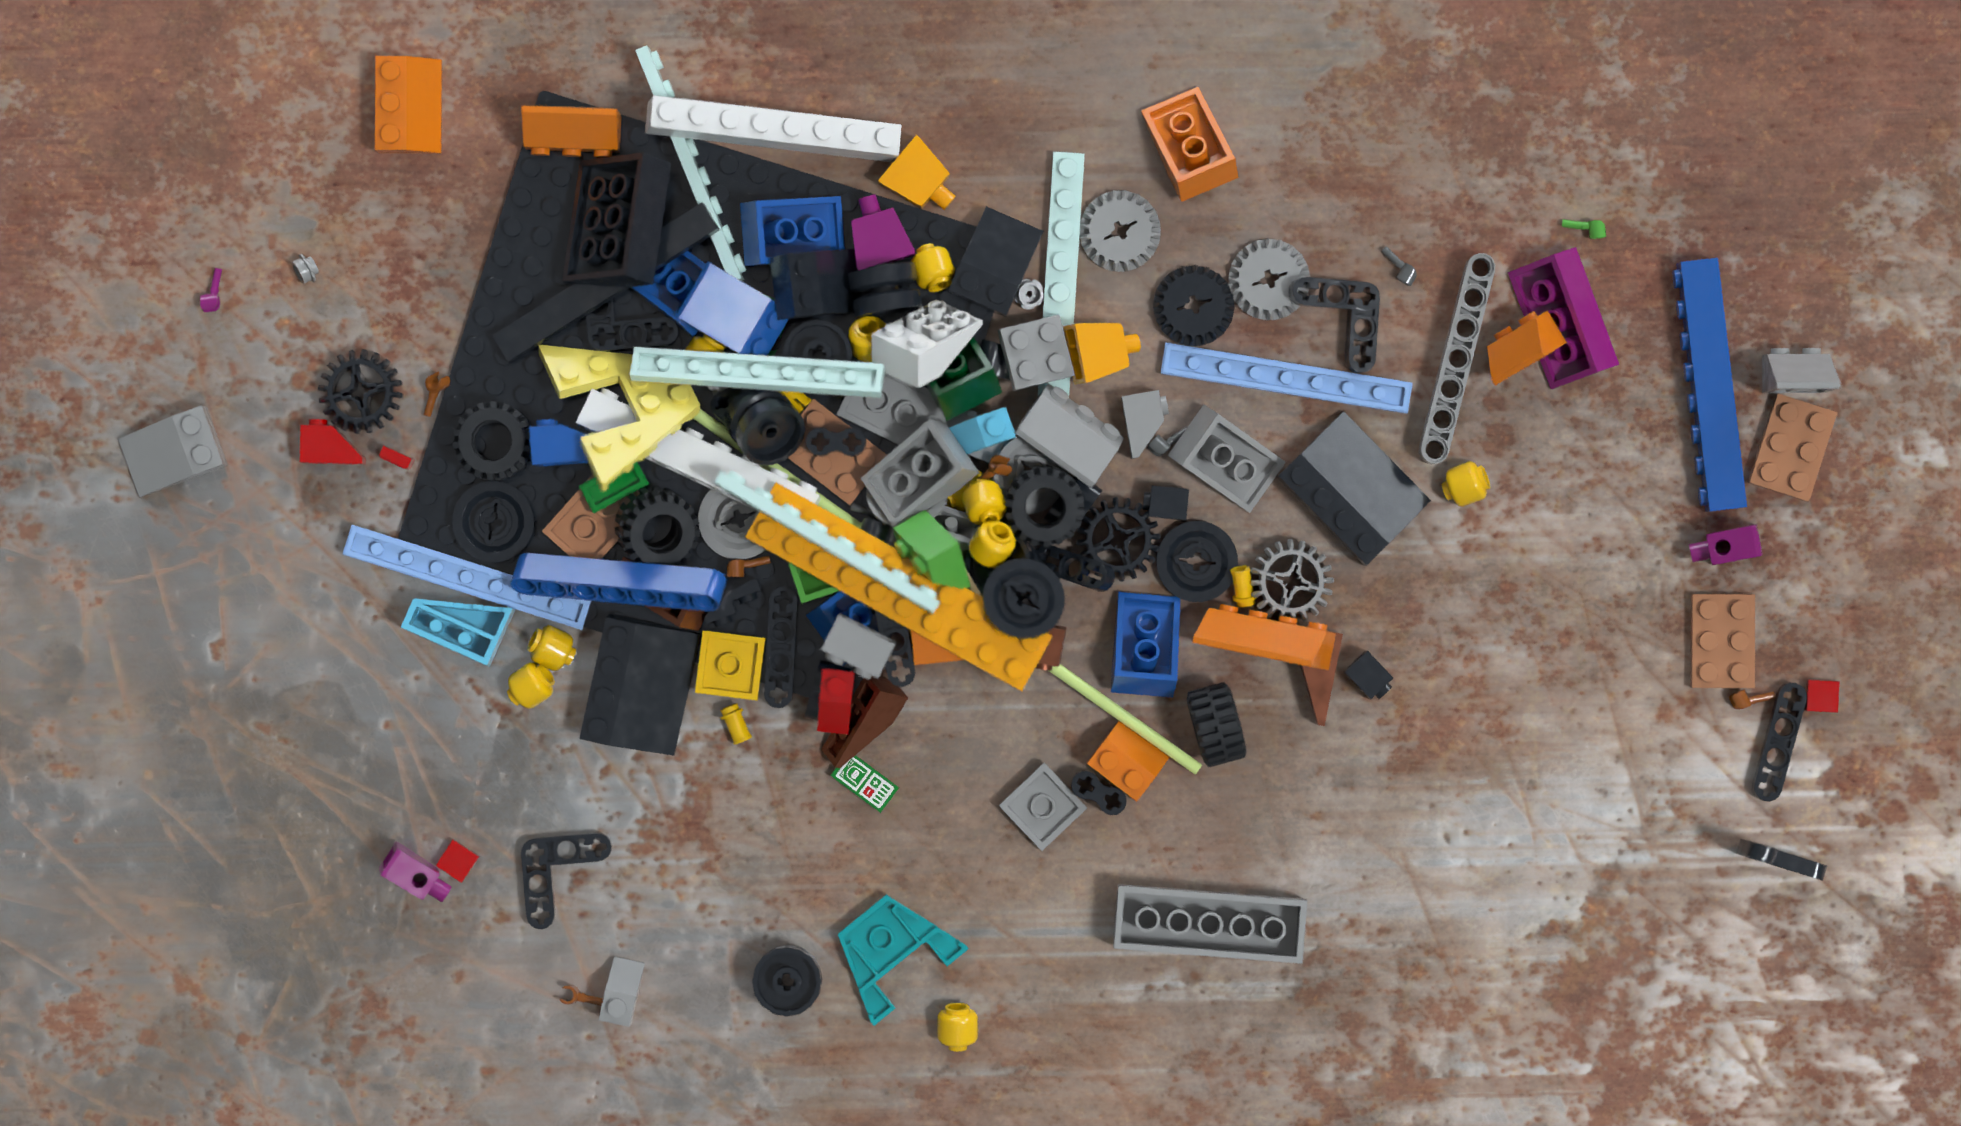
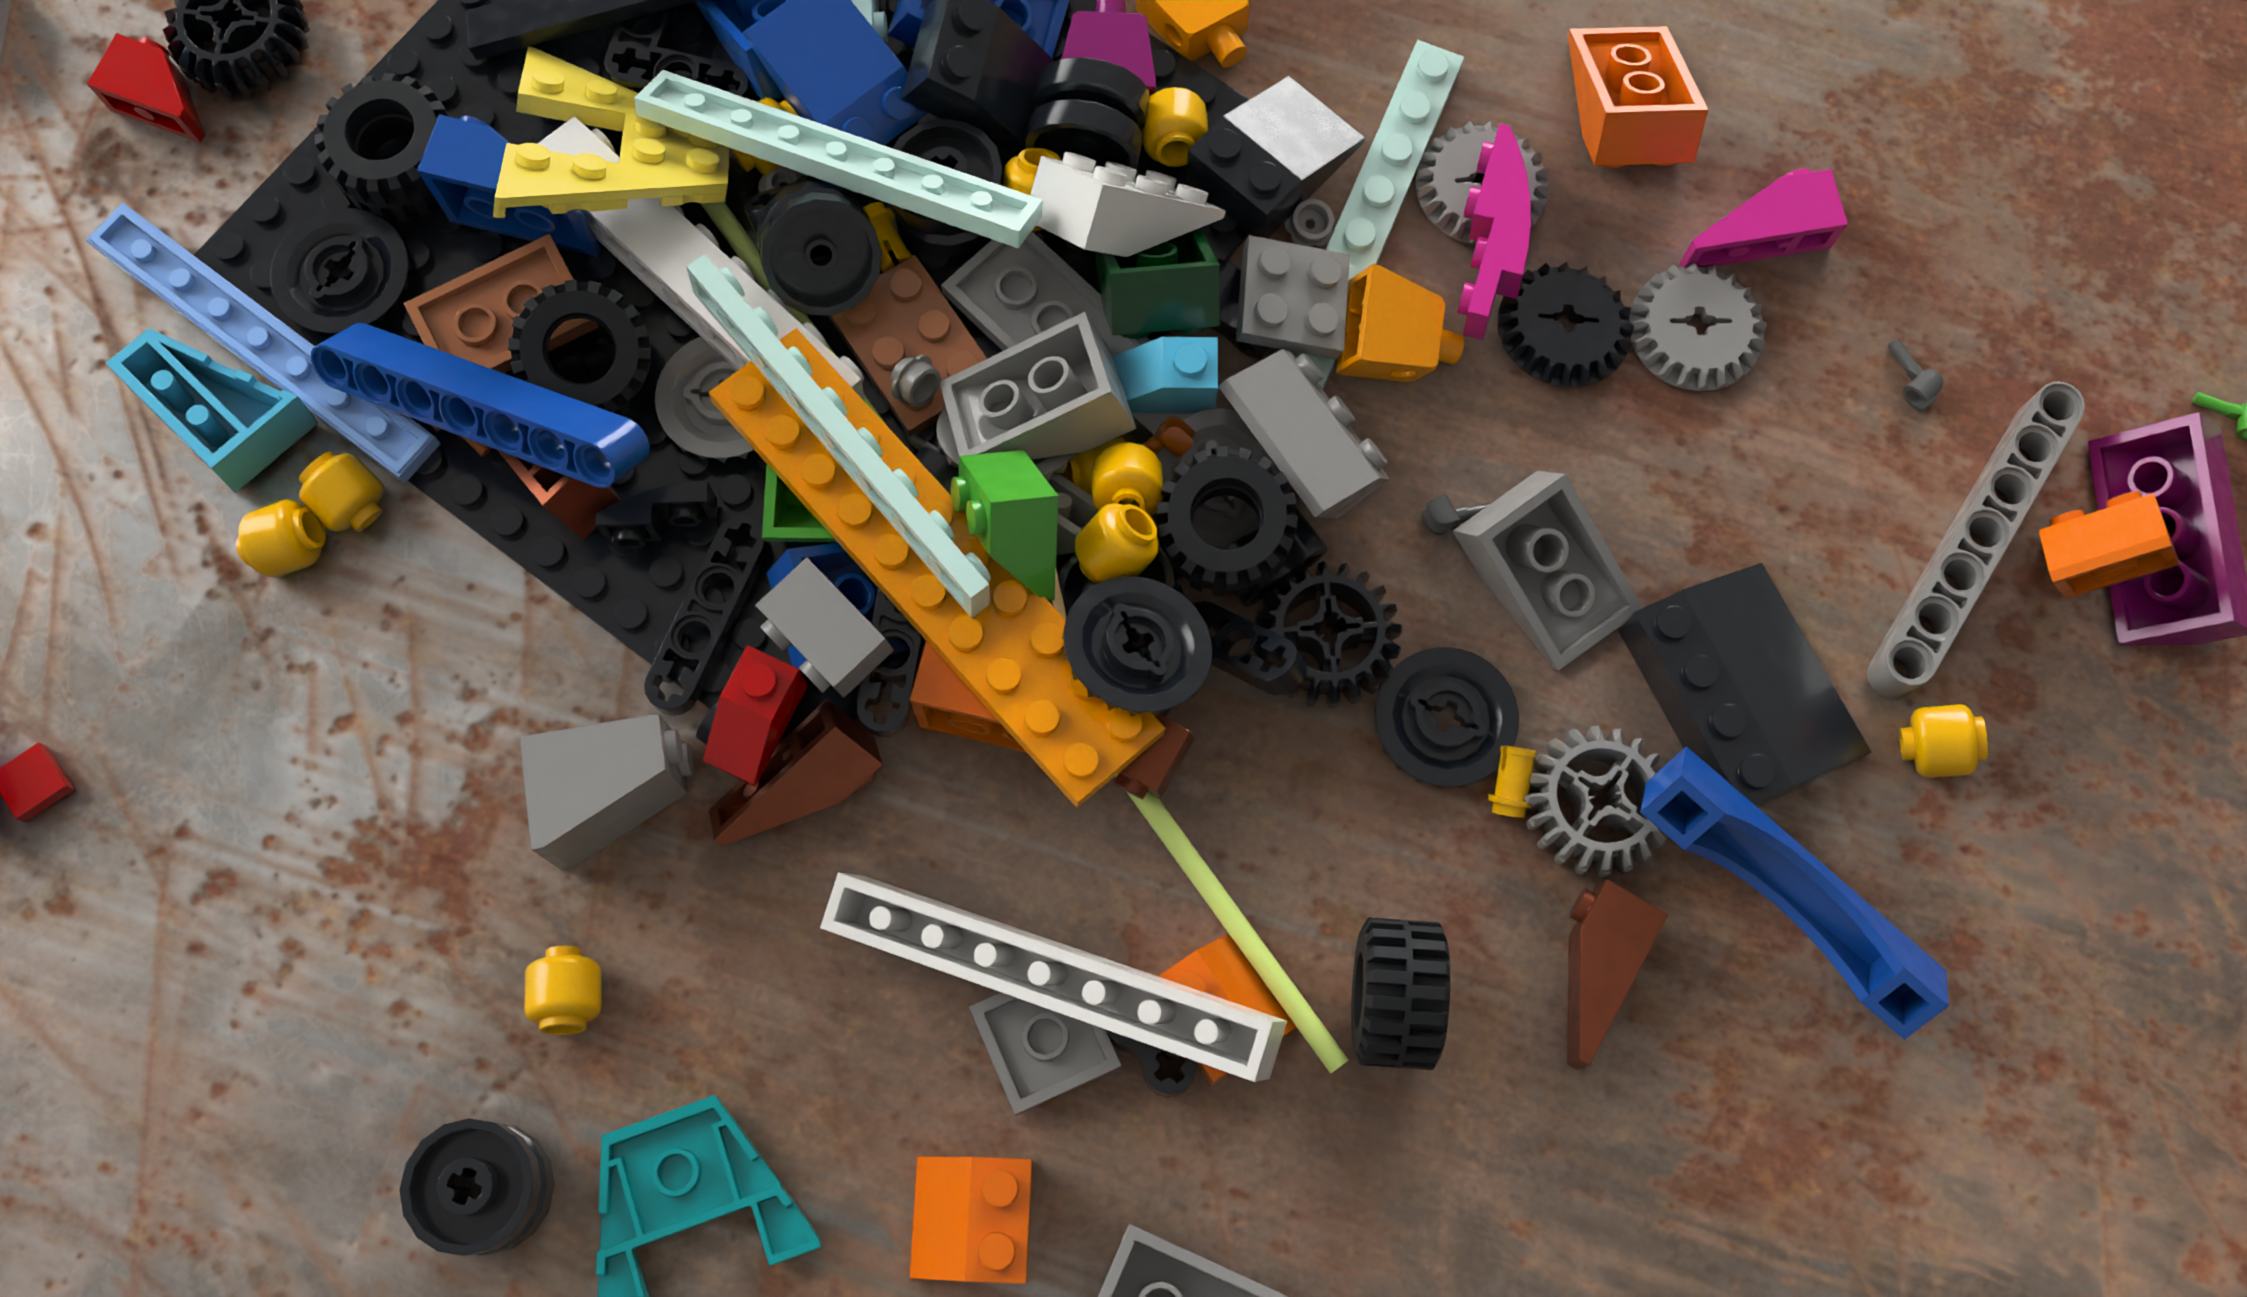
camera: 15 degrees right, 15 degrees down
red tile [379,446,415,470] -> none
dark orange hand [423,372,450,417] -> none
black beam [521,833,613,929] -> none
dark orange hand [560,985,603,1006] -> none
green tile [579,462,649,514] -> none
black slope [579,613,701,756] -> none
light grey slope [599,956,645,1027] -> none
yellow plate [695,630,766,701] -> none
yellow pin [720,703,752,745] -> none
dark orange hand [727,556,771,577] -> none
black axle [806,427,867,457] -> none
tile [830,755,899,813] -> none
blue slope [1111,592,1180,698] -> none
light grey slope [1121,390,1169,459] -> none
black brick [1143,485,1189,521] -> none
light blue tile [1160,343,1413,414] -> none
orange slope [1192,604,1336,670] -> none
black beam [1288,277,1380,373] -> none
black brick [1343,650,1393,699] -> none
none -> light grey slope [520,713,694,870]
none -> yellow head [524,946,602,1035]
none -> white brick [820,872,1287,1082]
none -> light grey plate [891,355,941,407]
none -> orange slope [910,1157,1034,1284]
none -> dark pink slope [1457,123,1531,340]
none -> blue arch [1640,746,1949,1040]
none -> dark pink slope [1680,168,1848,268]

